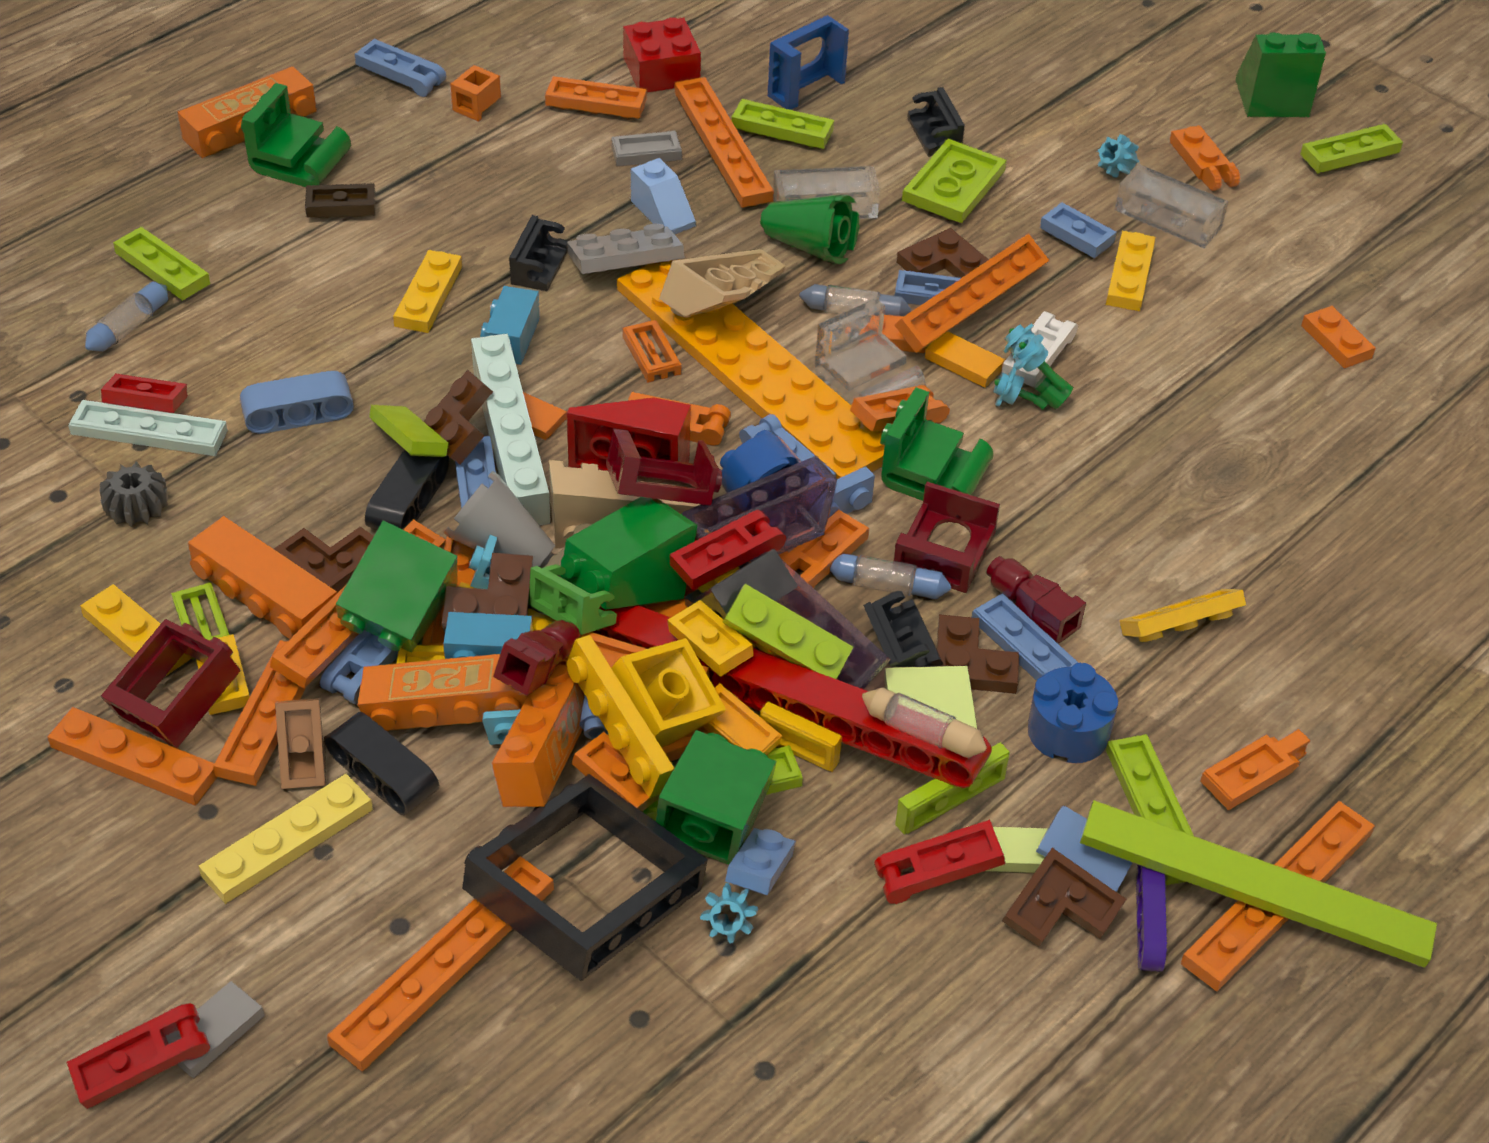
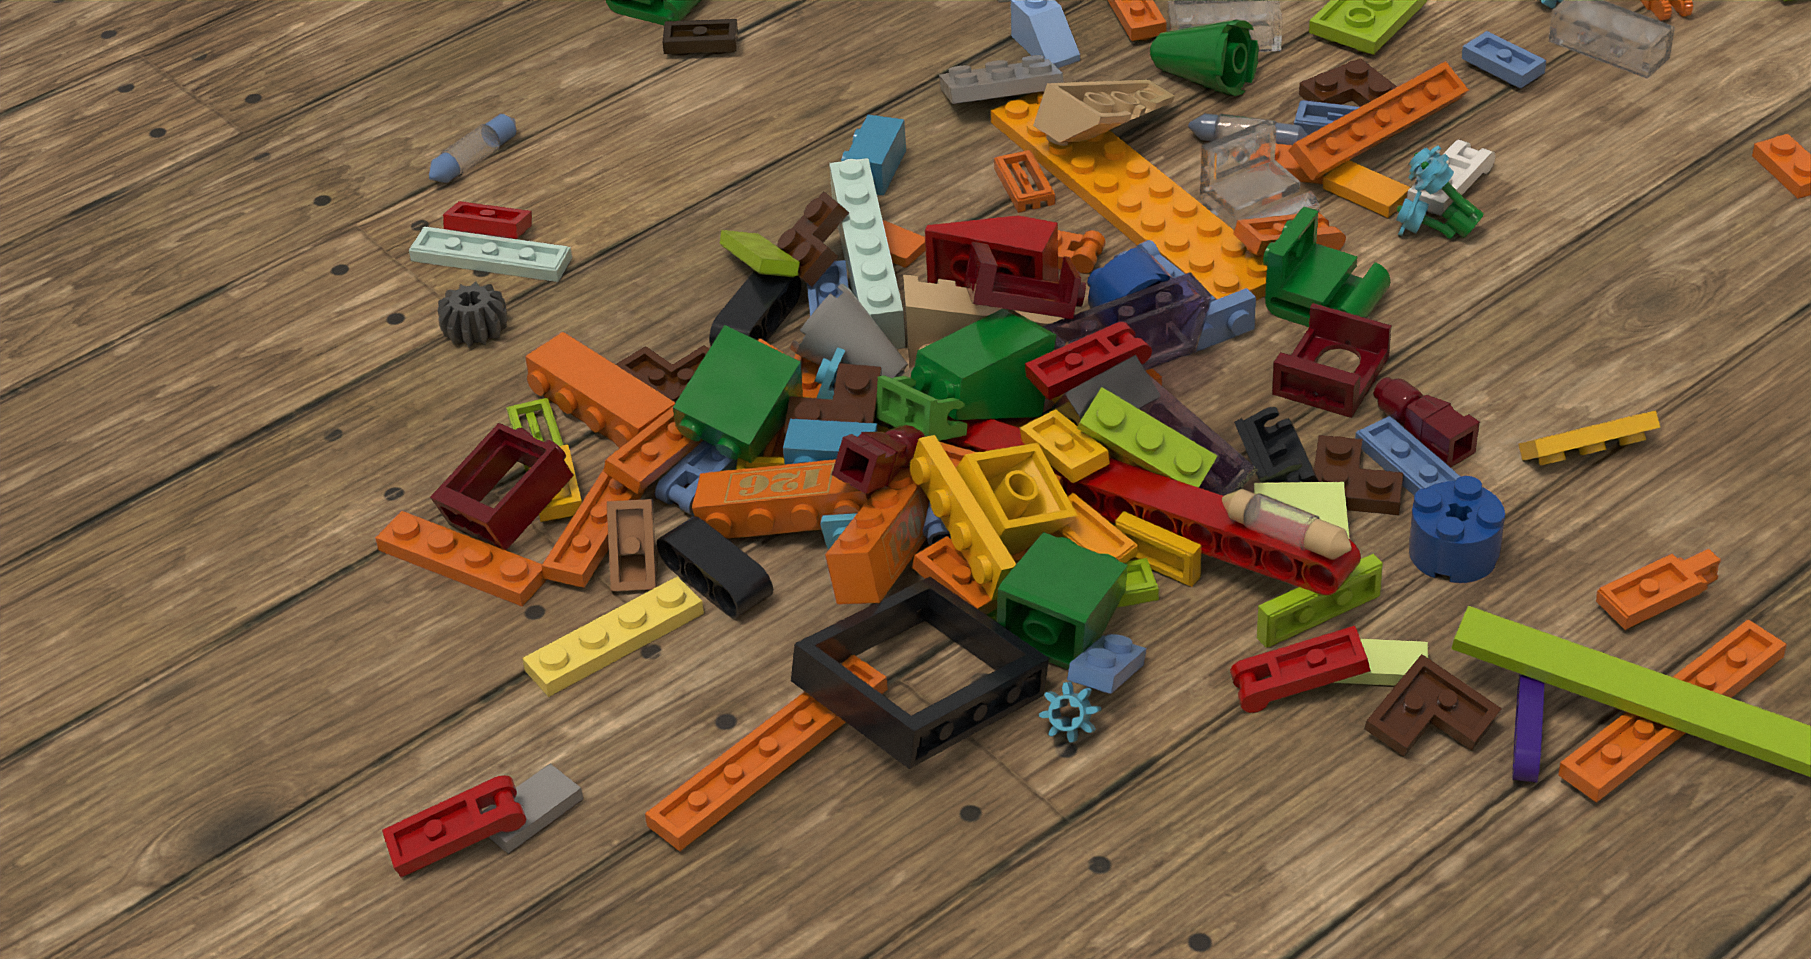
camera: 10 degrees right, 5 degrees down
yellow plate [80,584,192,676] -> none
lime plate [113,227,210,301] -> none
medium blue beam [240,371,354,434] -> none
yellow plate [393,250,462,333] -> none
black hinge [509,215,568,292] -> none
orange plate [781,510,869,600] -> none
piece [830,553,951,599] -> none
medium blue slope [1036,806,1133,892] -> none
yellow plate [1106,231,1156,312] -> none
lime tile [1106,734,1194,886] -> none

